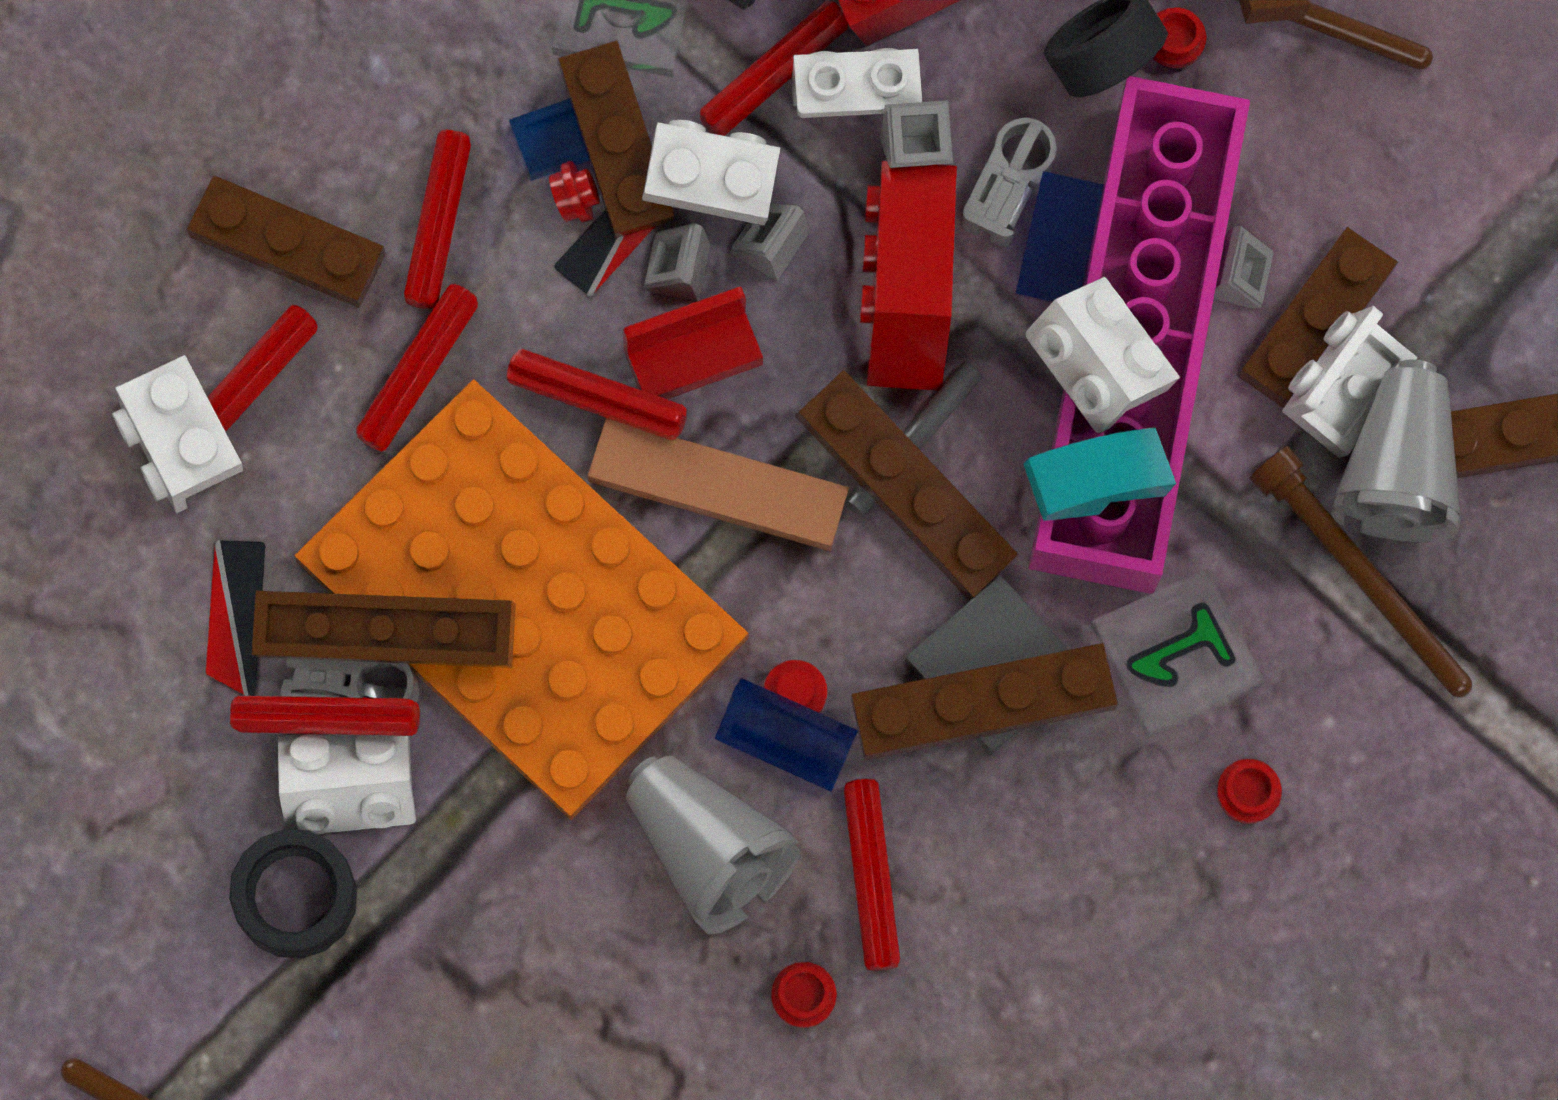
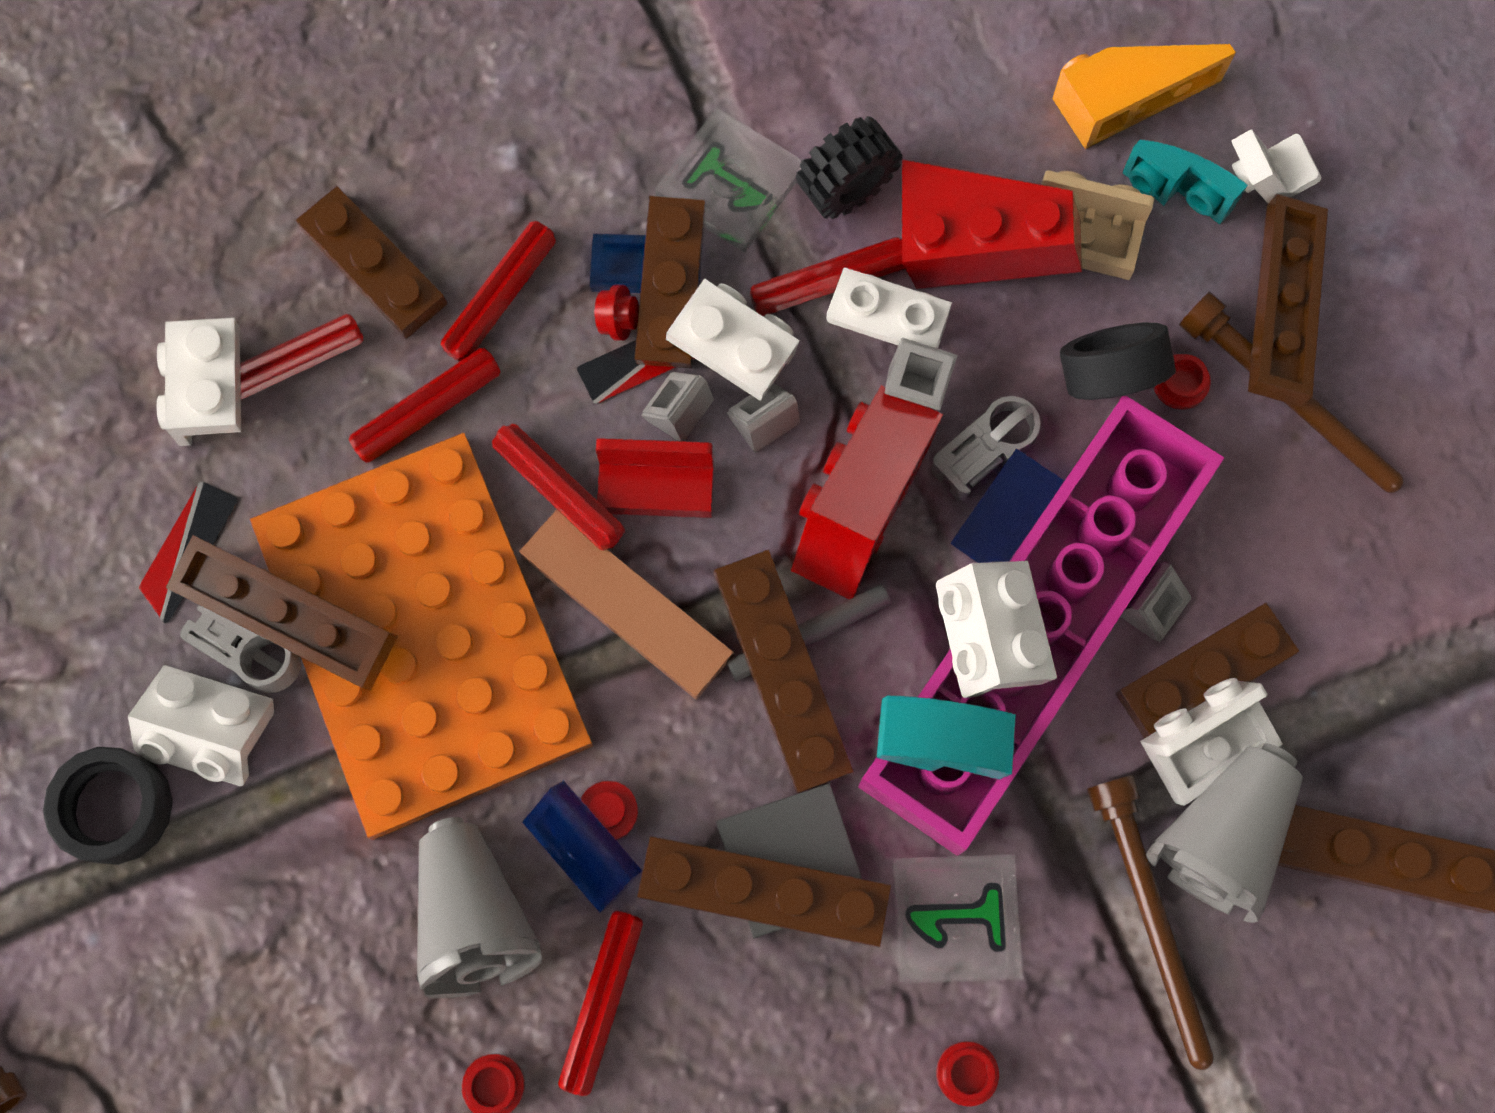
camera: 30 degrees right, 0 degrees up
red axle [230,695,420,736] -> none

